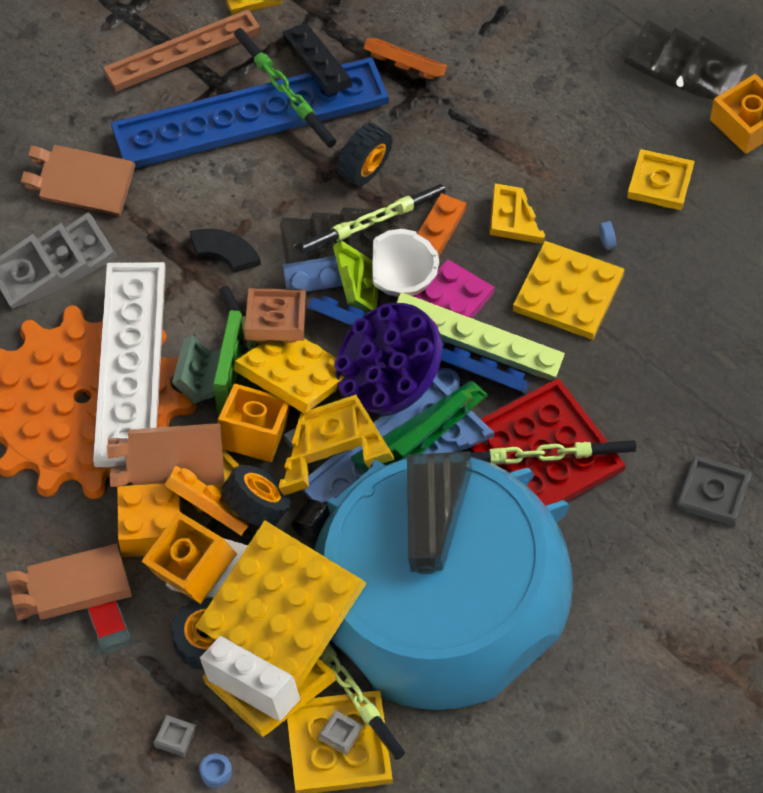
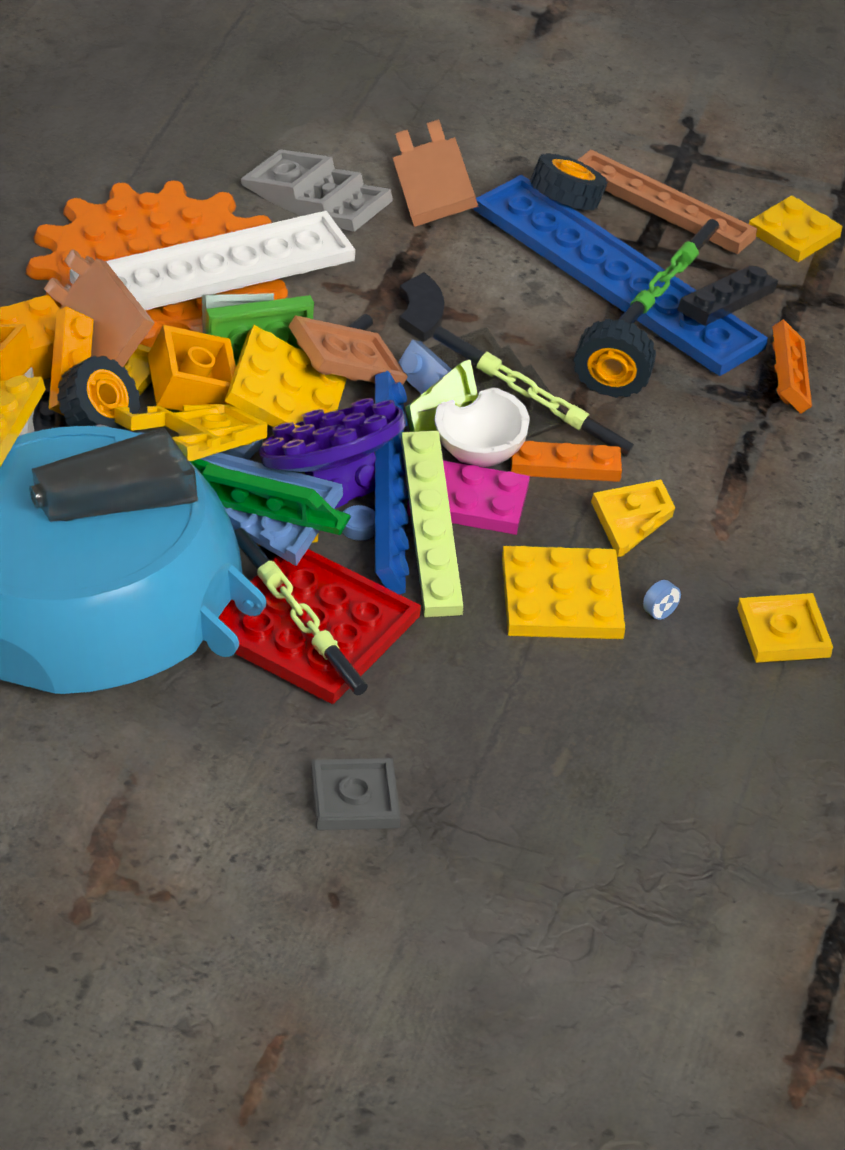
camera: 60 degrees right, 15 degrees down
none -> black wheel [530,153,608,210]

